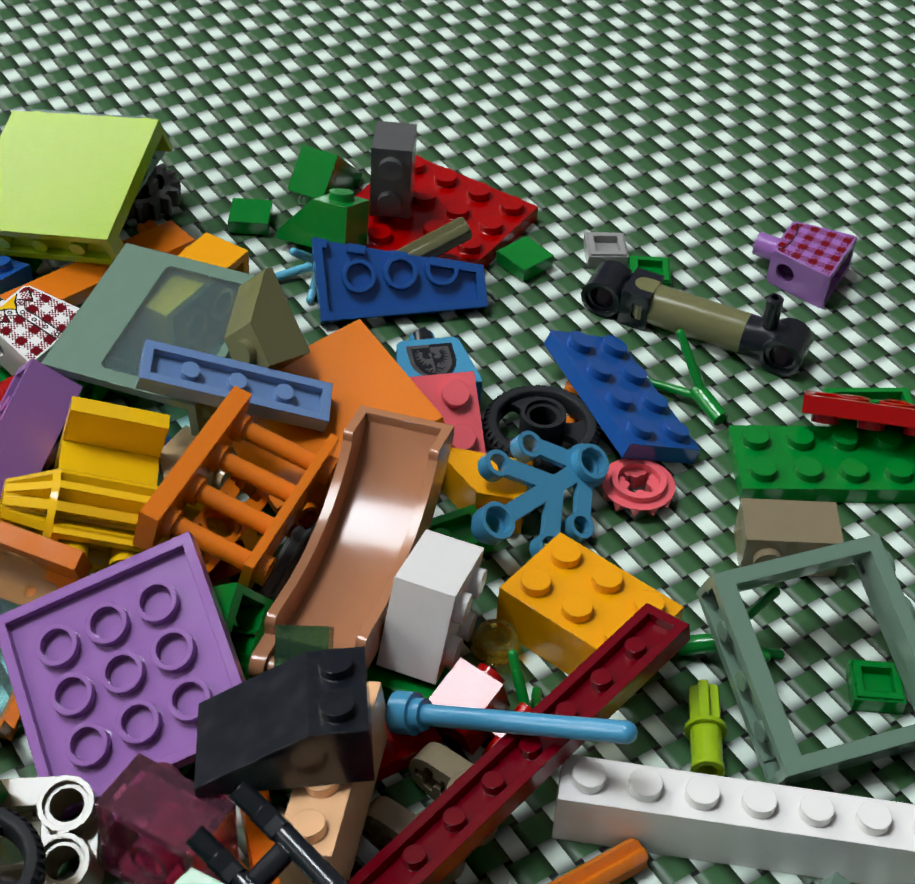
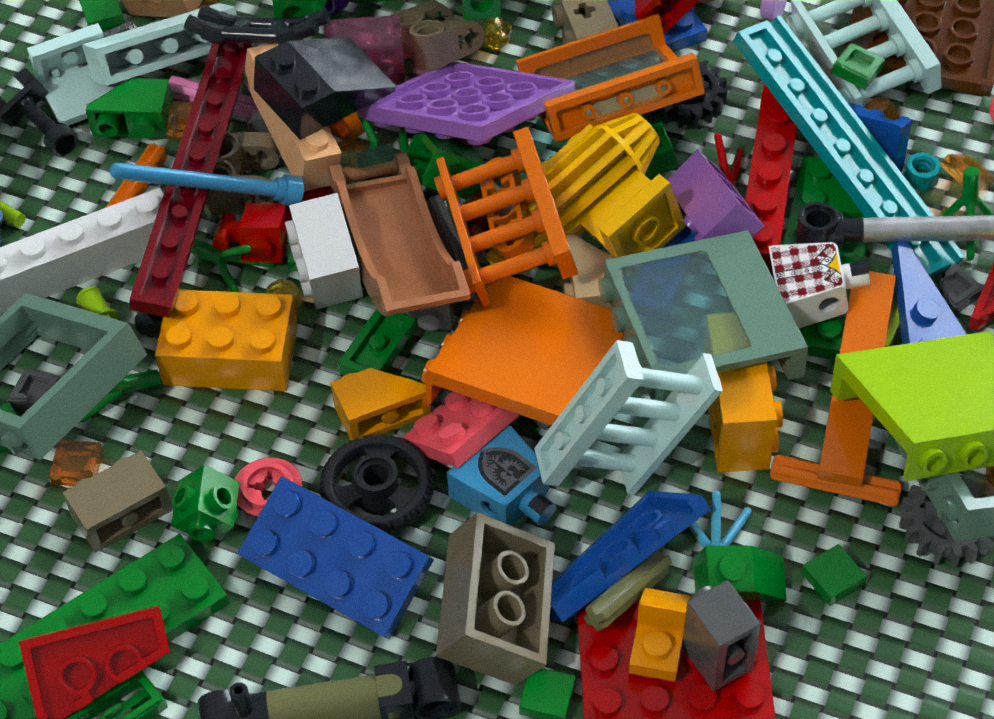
camera: 150 degrees right, 10 degrees up
medium blue plate [136,339,333,432] -> none
olive slope [224,267,310,370] -> none
green slope [287,145,362,206] -> none
dark azure plant [471,430,609,557] -> none
green plant [648,329,728,426] -> none
none -> dark grey tile [7,368,61,410]
none -> clear orange tile [49,440,104,486]
none -> black hinge [134,312,163,338]
none -> green brick [171,464,240,543]
none -> dark tan brick [436,512,555,686]
none -> light aqua fence [534,340,723,495]
none -> light orange slope [629,588,690,682]

